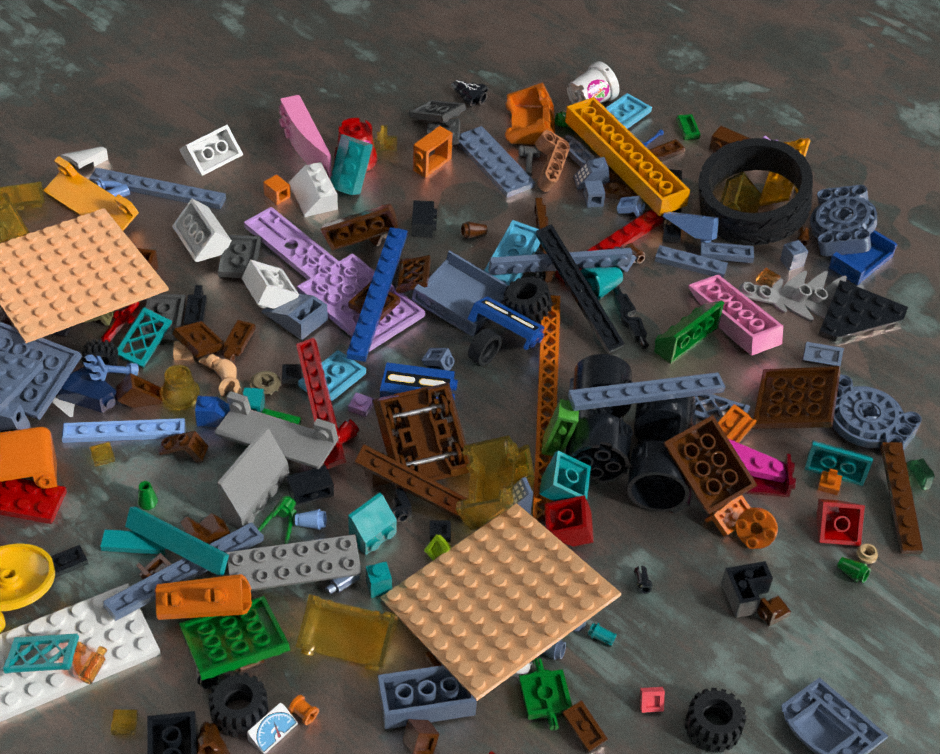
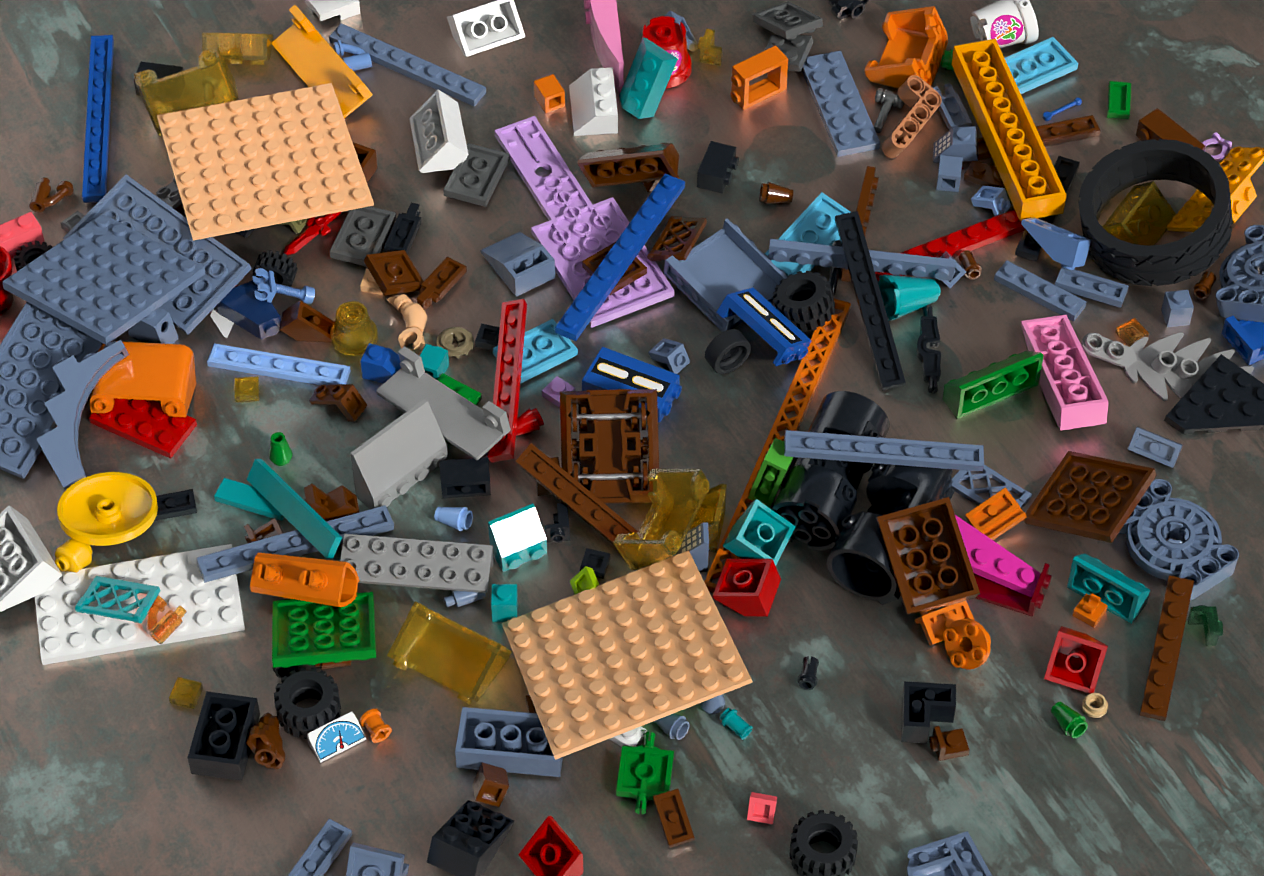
camera: 20 degrees right, 5 degrees up
teal window [117,307,172,369] -> none
white slope [242,260,299,309] -> none
green plant [258,496,297,544] -> none

